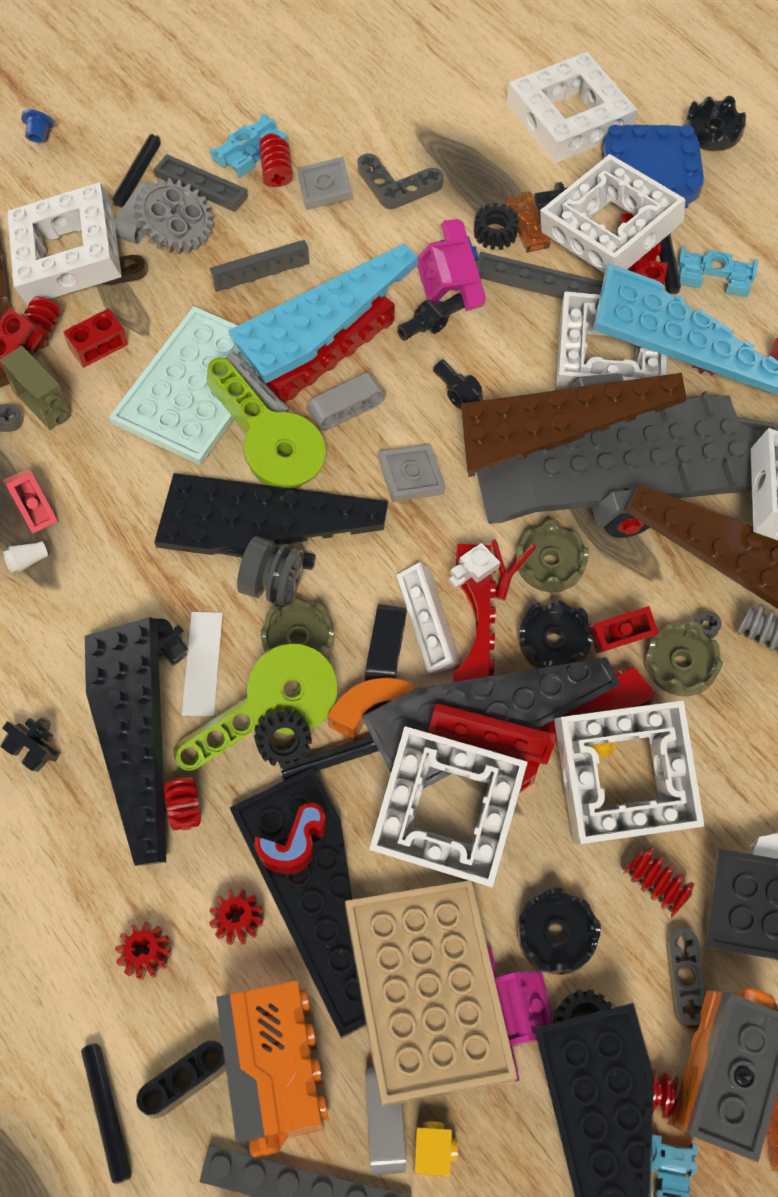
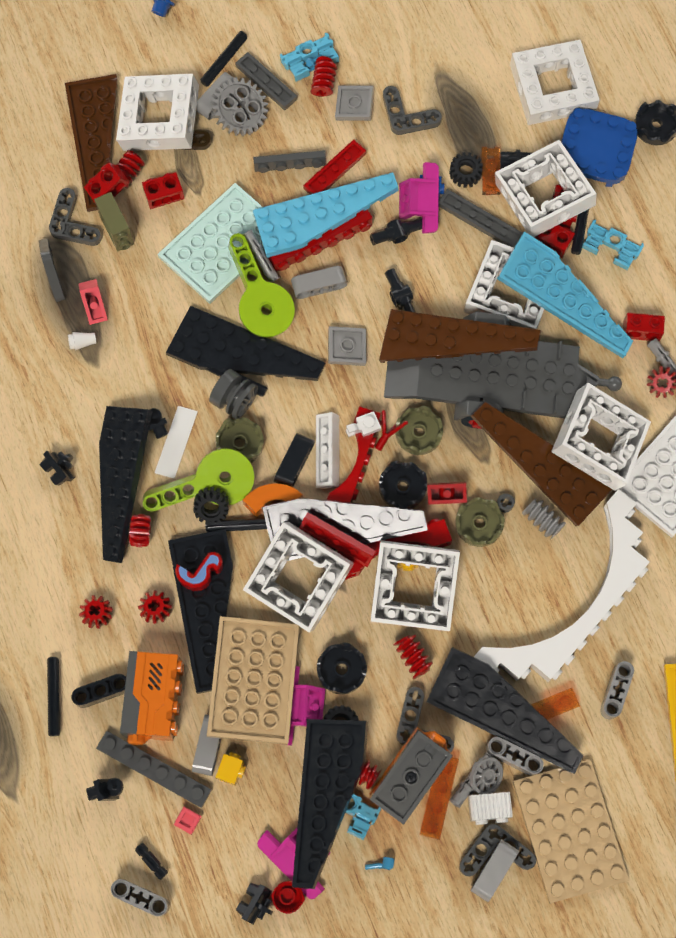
camera: 15 degrees right, 10 degrees up
none -> red plate [303,139,366,195]

